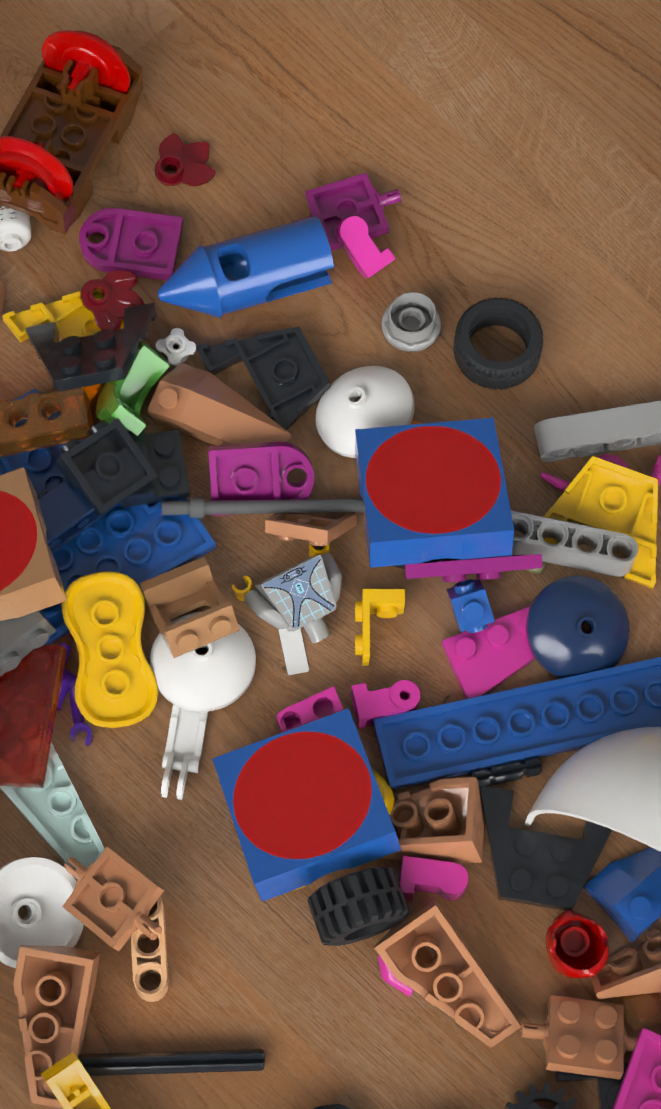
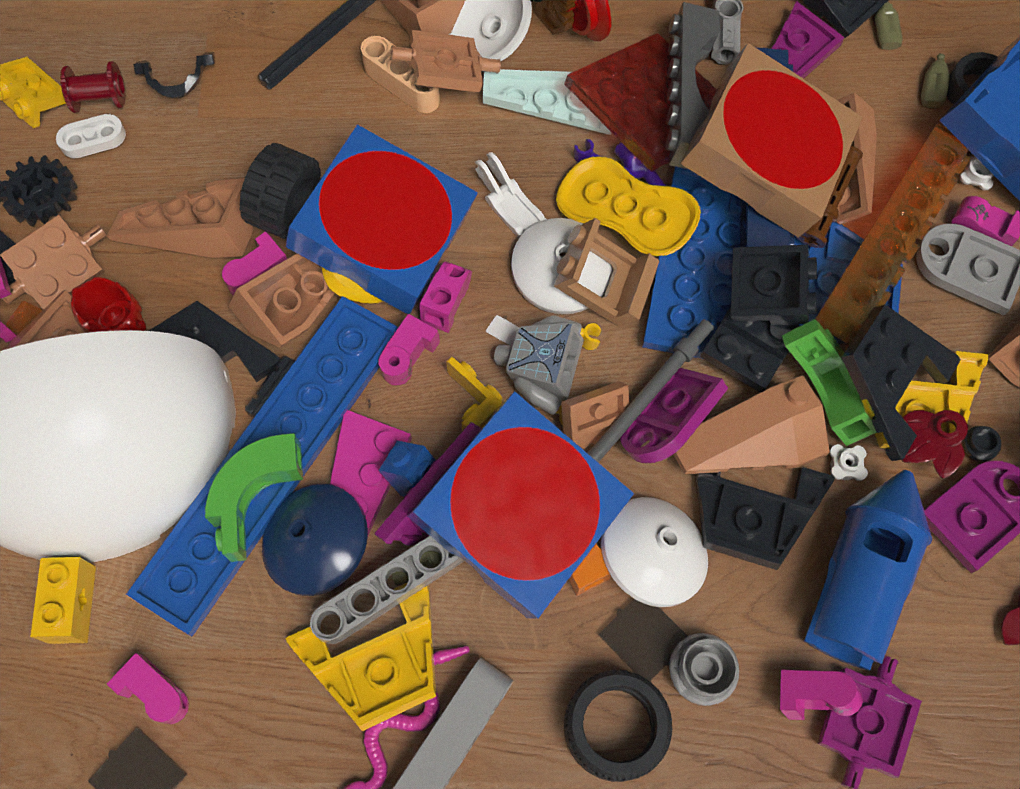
camera: 135 degrees right, 0 degrees up
none -> bright green arch [205,433,303,562]
none -> clear smoke piece [598,599,688,681]
none -> black plate [962,426,1001,462]

